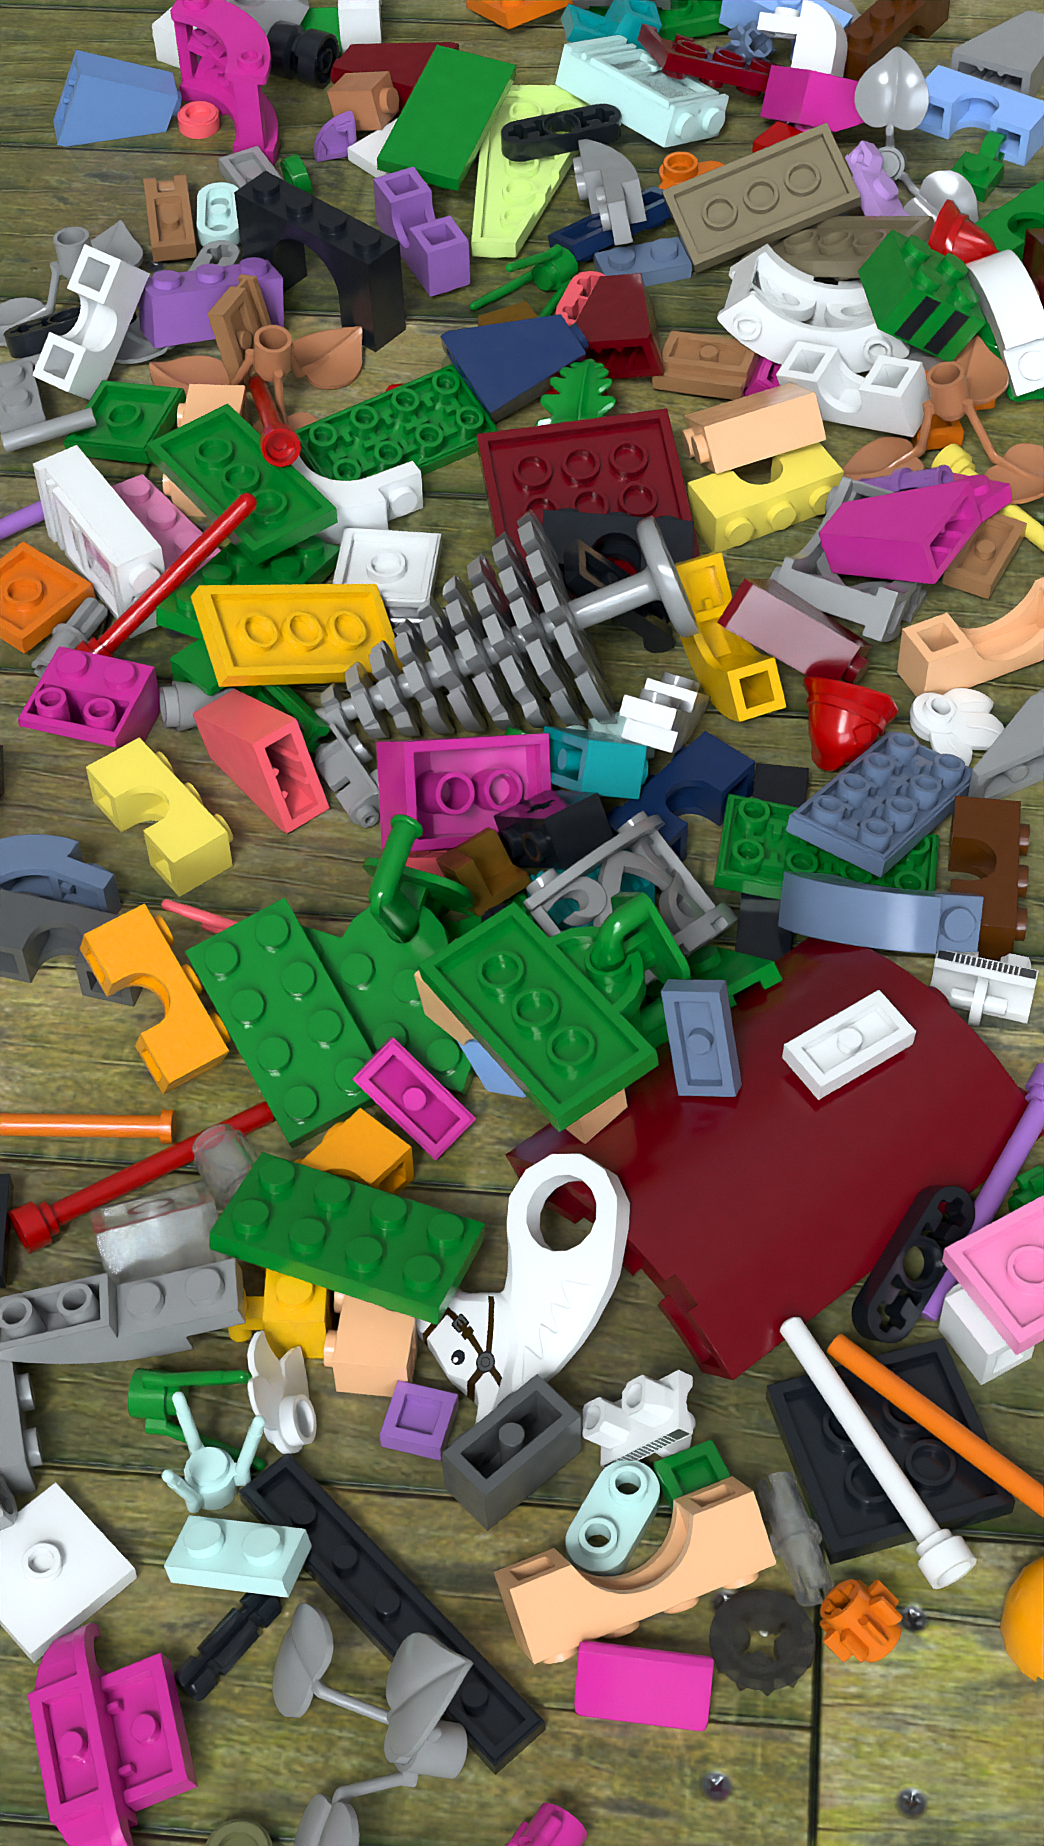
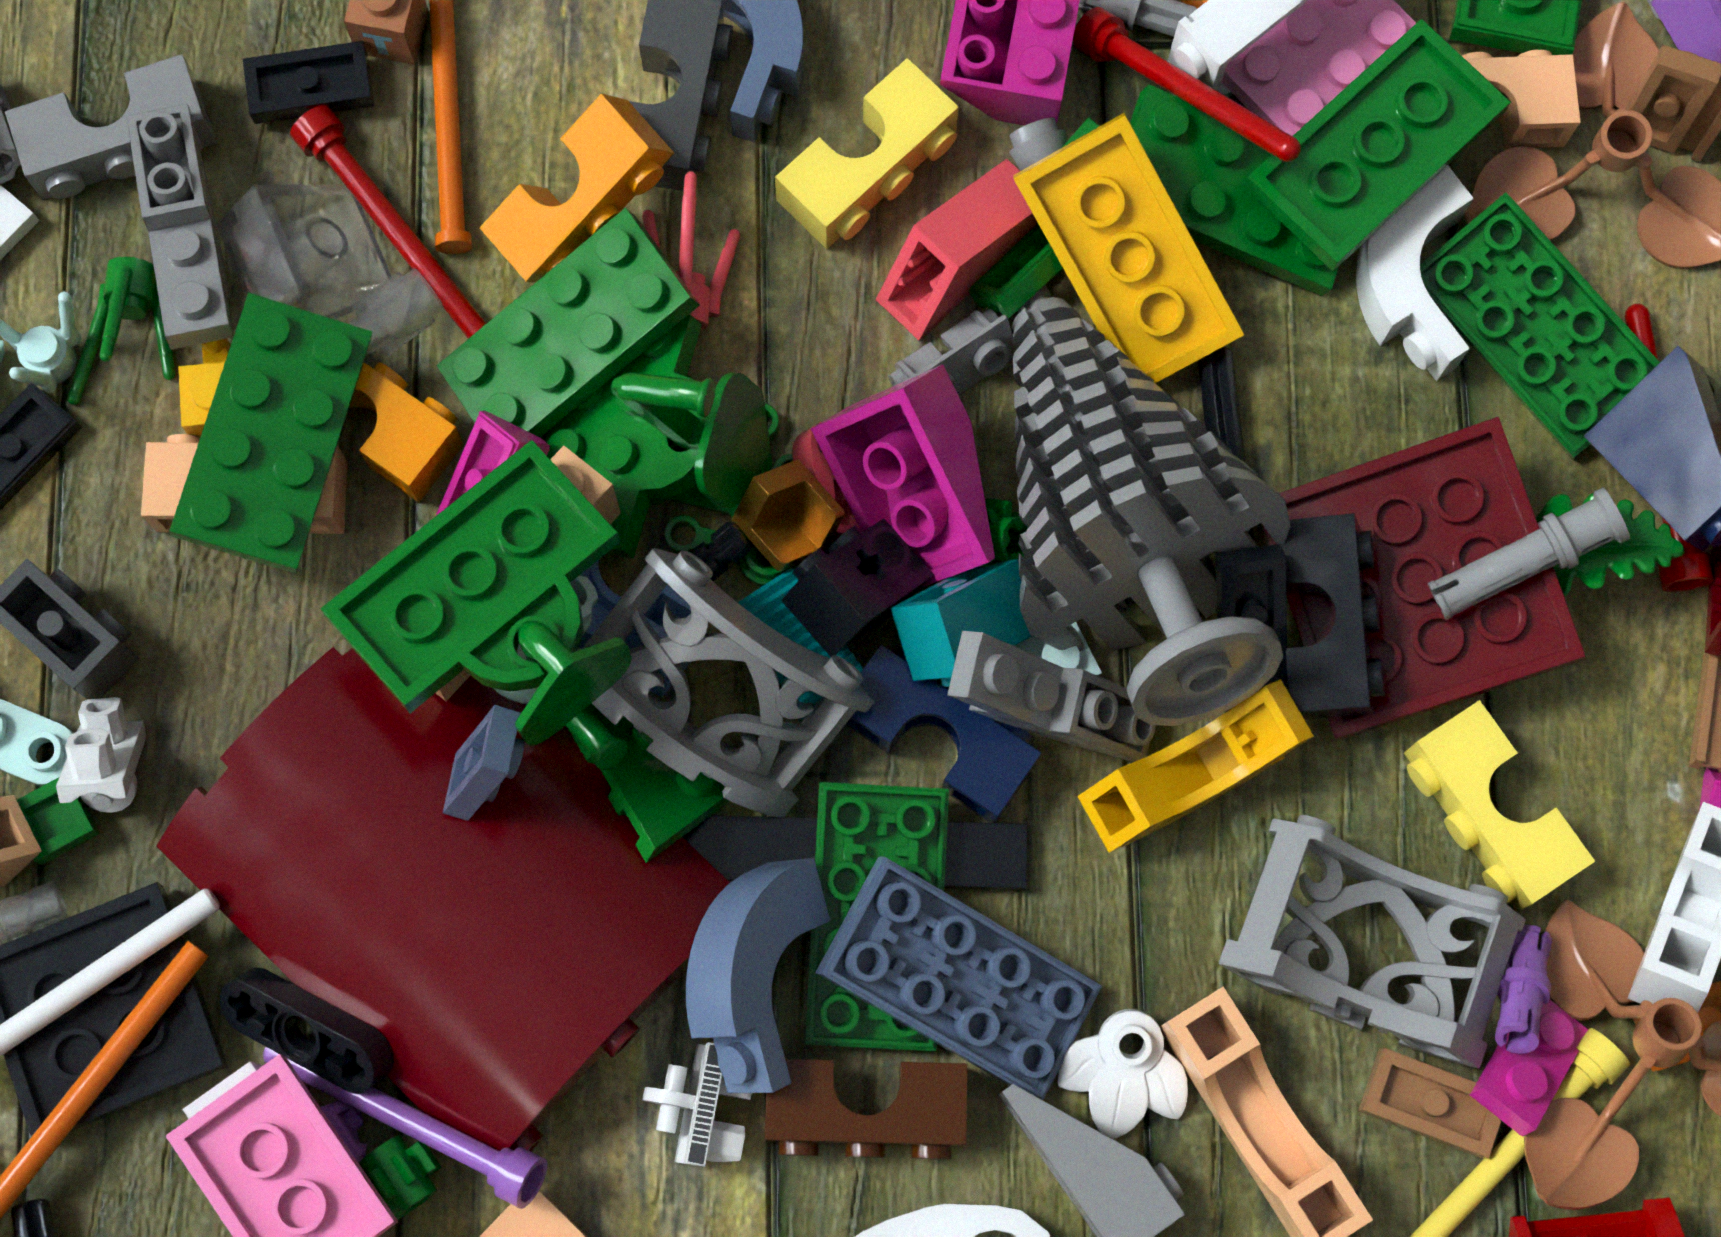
camera: 80 degrees right, 25 degrees up
white plate [247,1330,317,1454] -> none
red piece [248,375,301,467] -> none
white plate [333,528,442,607] -> none
medium lavender plate [380,1380,459,1461] -> none
white animal [416,1154,630,1425] -> none
light nougat brick [681,382,827,474] -> none
slope [717,578,872,685] -> none
white plate [782,990,916,1100] -> none
red piece [803,676,899,772] -> none
dark pink slope [818,480,982,584] -> none
none -> light grey pin [1427,487,1630,620]

